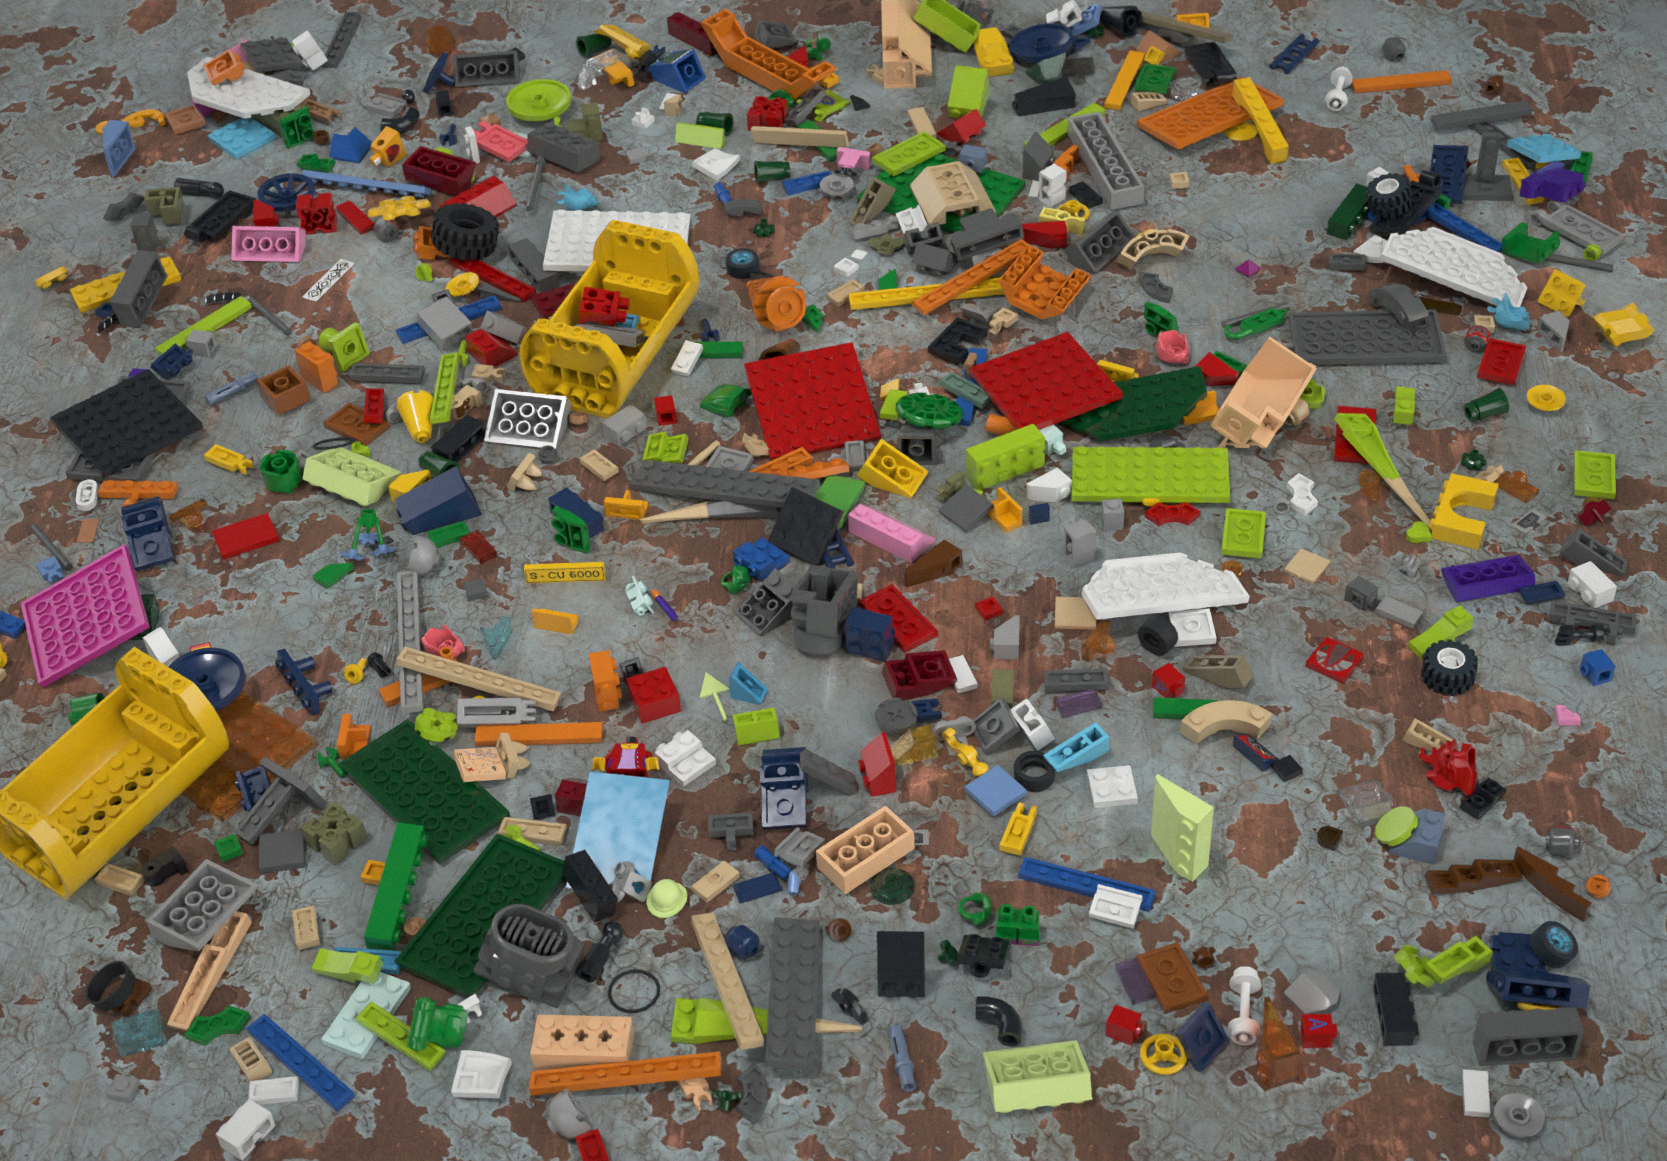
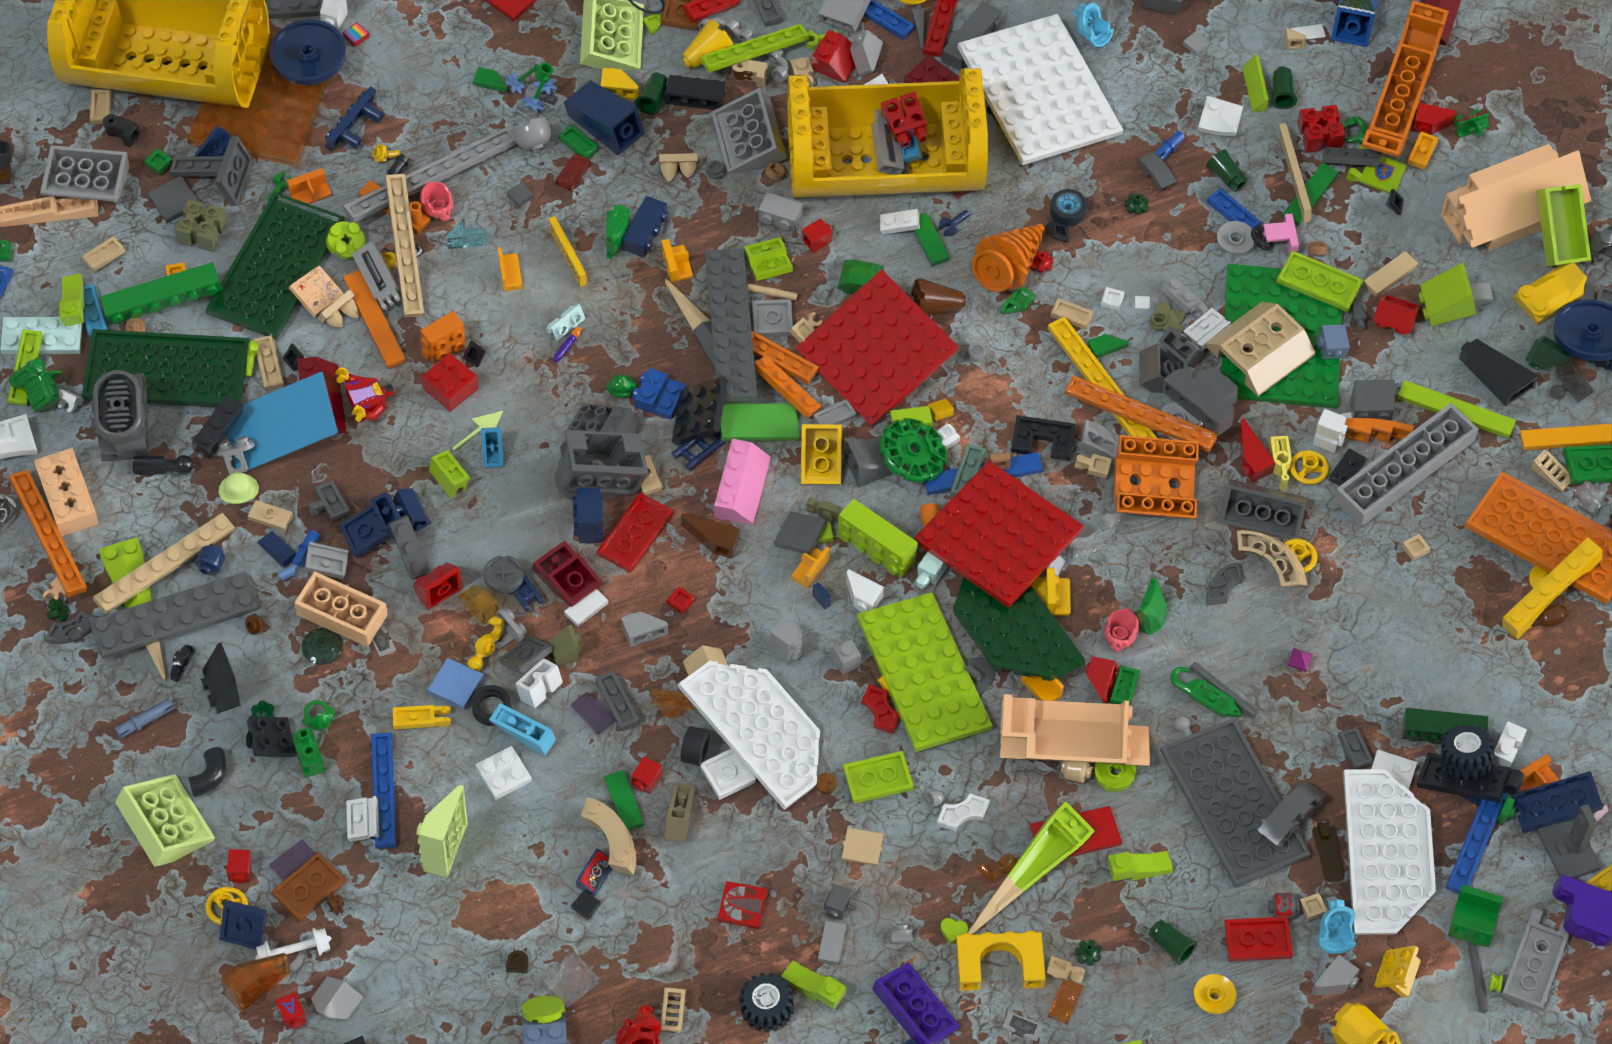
camera: 60 degrees right, 15 degrees up
tan plate [579,449,619,481] -> none
black piece [608,969,660,1013] -> none
white tile [631,107,655,129] -> none
white plate [655,730,716,787] -> none
dark grey slope [755,20,798,50] -> none
dark tan slope [849,177,896,226] -> none

